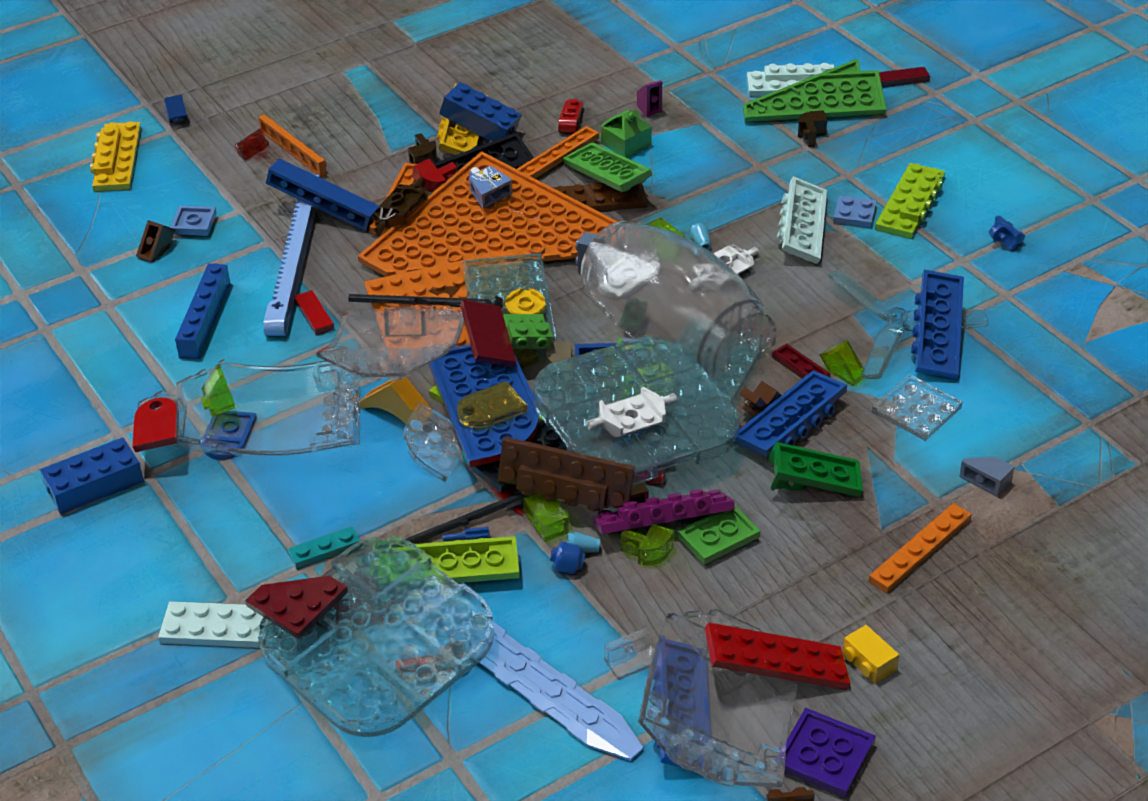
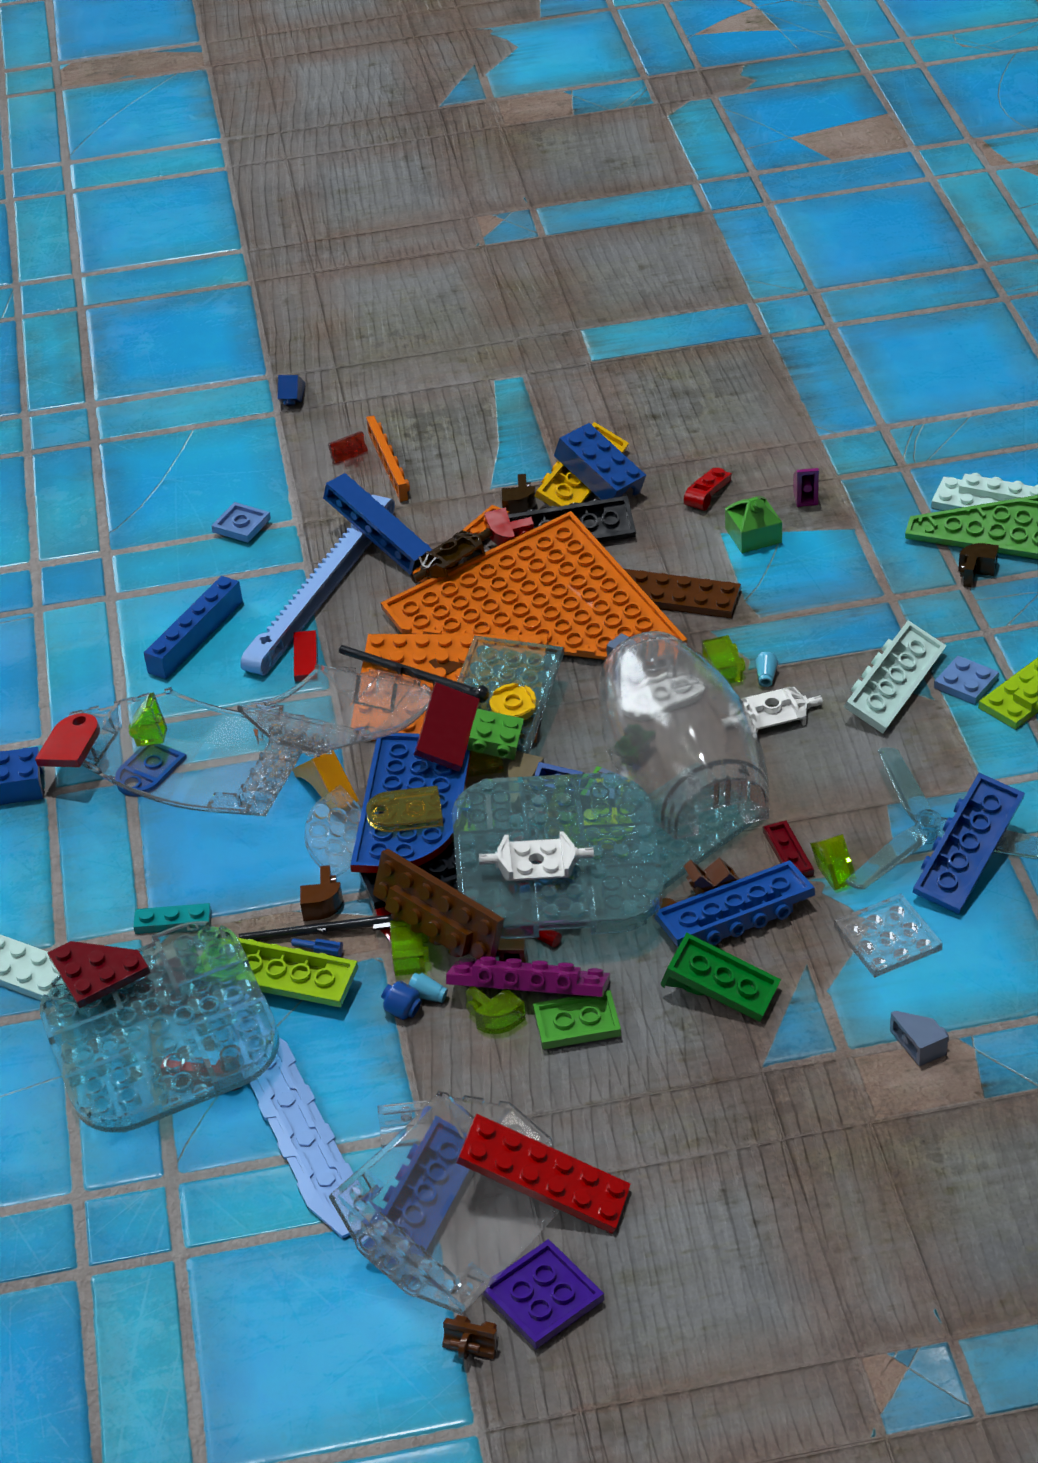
camera: 25 degrees right, 0 degrees up
yellow plate [90,121,141,192] -> none
slope [136,220,176,262] -> none
medium blue torso [469,166,513,209] -> none
orange plate [517,126,599,179] -> none
bright green plate [563,142,653,192] -> none
yellow brick [843,625,899,684] -> none
orange plate [868,503,972,593] -> none
none -> reddish brown brick [300,865,343,921]

